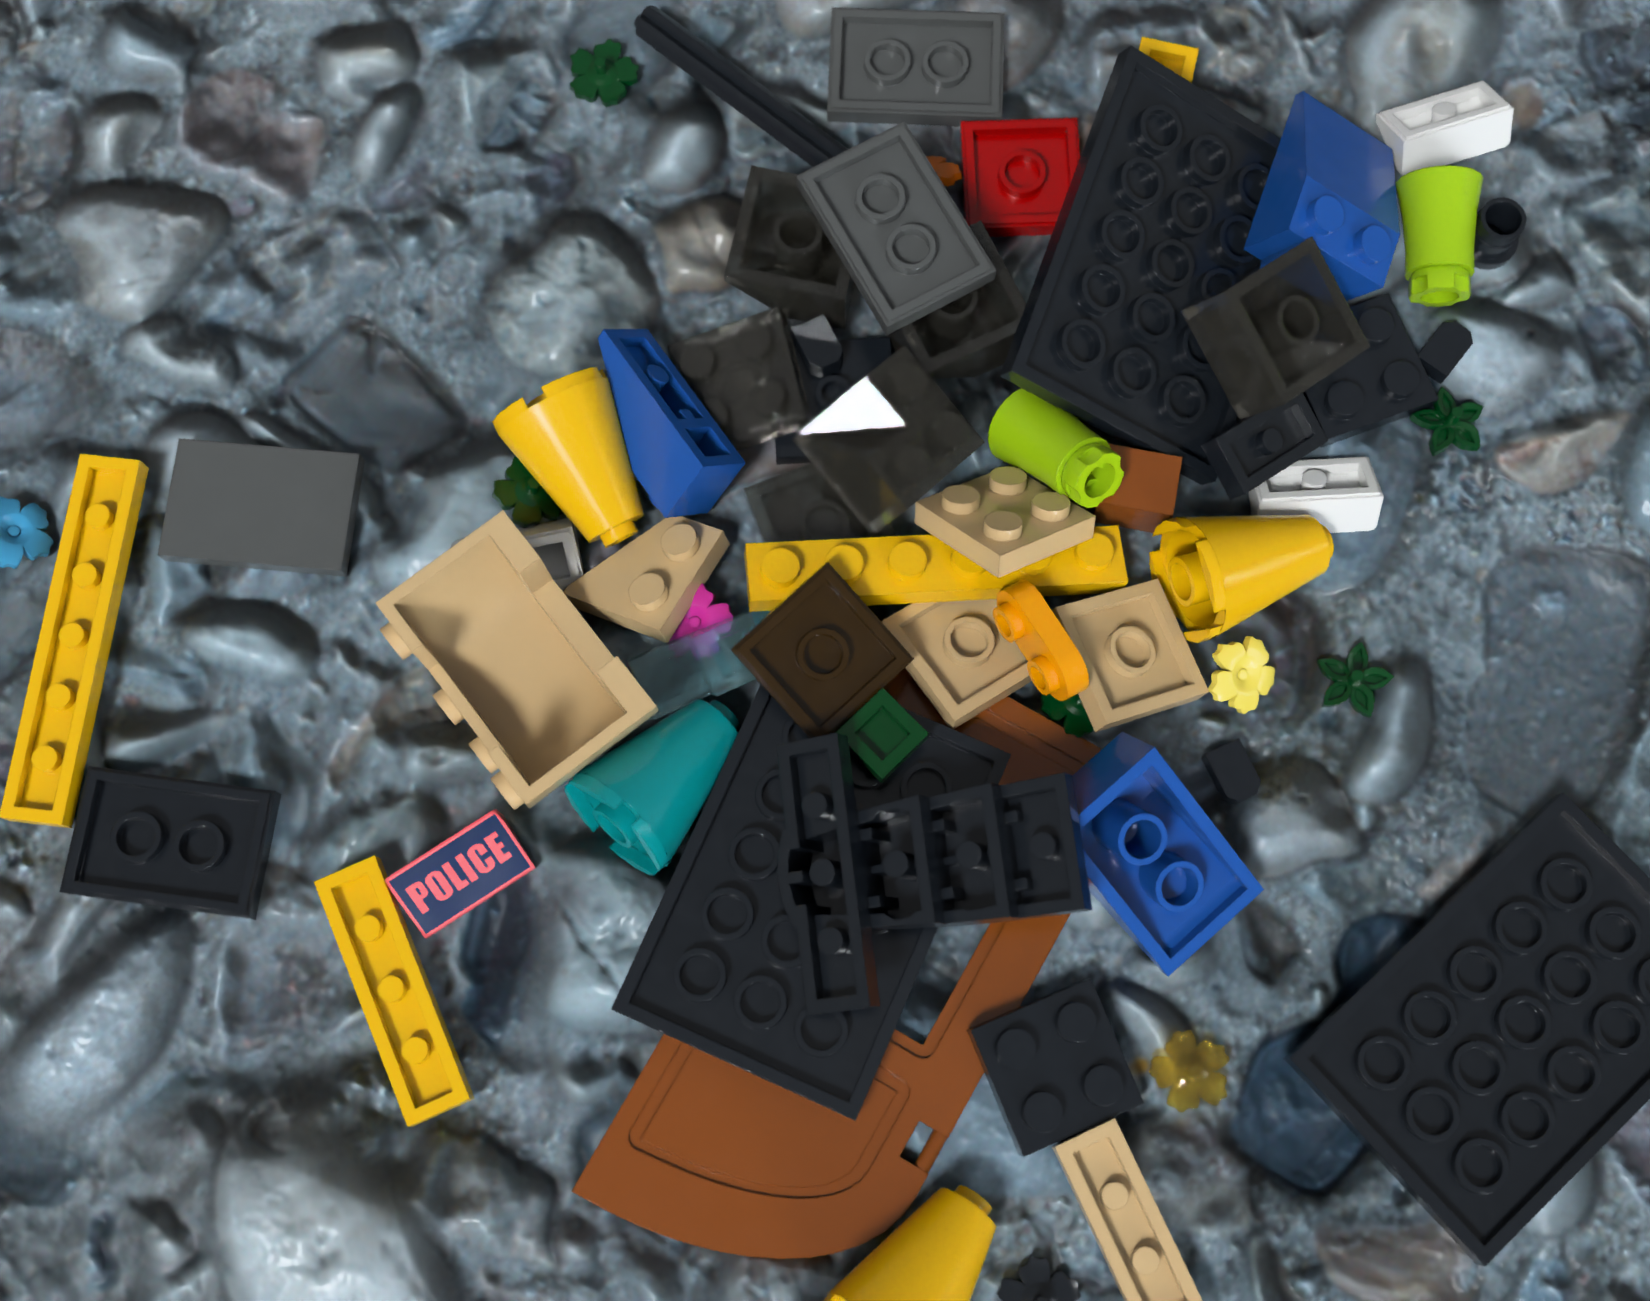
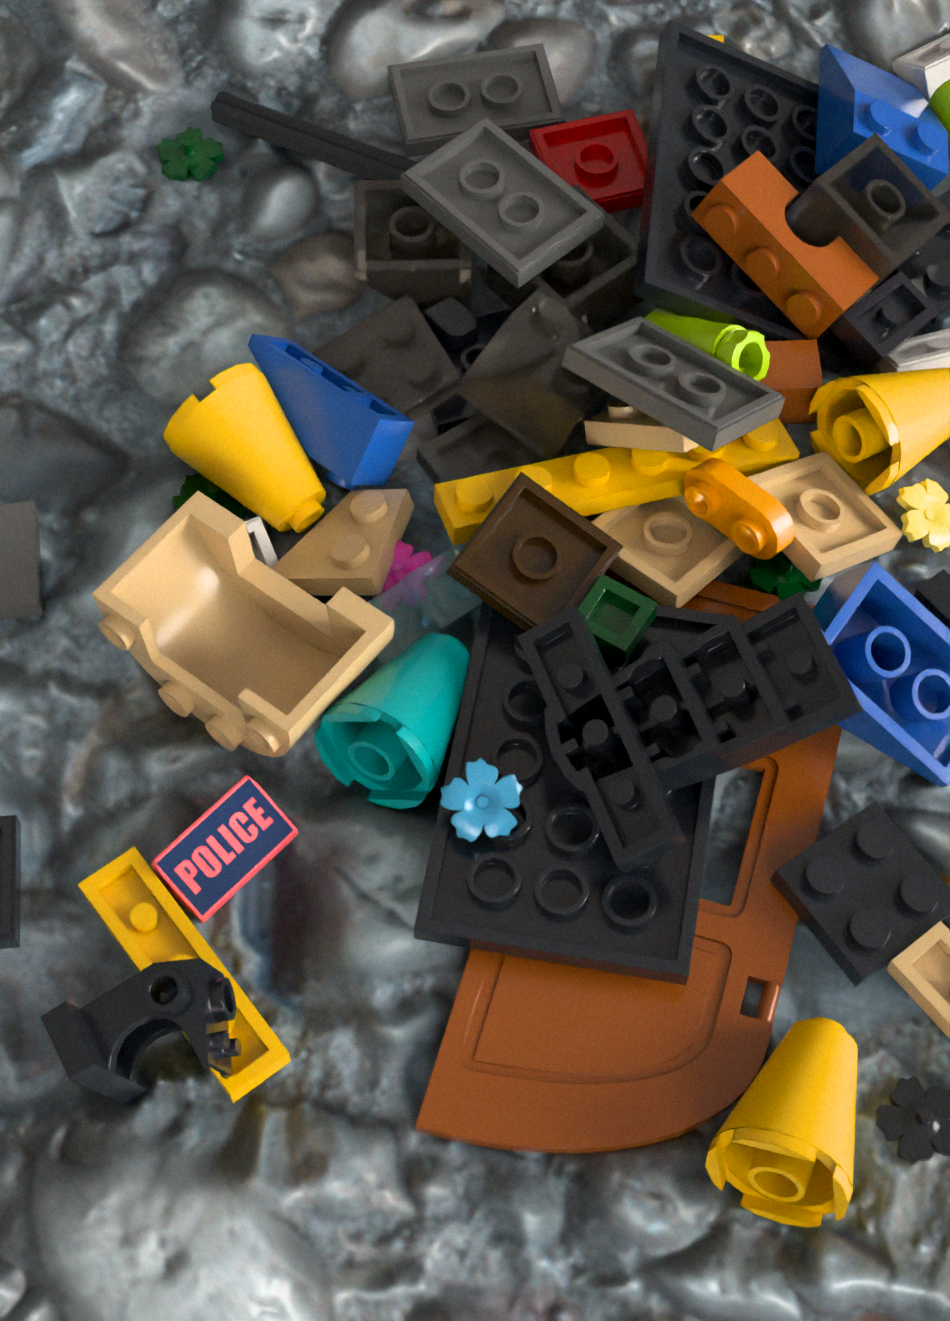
camera: 15 degrees left, 15 degrees down
none -> black tile [41,958,241,1104]
none -> dark azure plant [440,758,523,842]
none -> dark grey tile [562,316,785,452]
none -> dark orange arch [691,150,880,340]

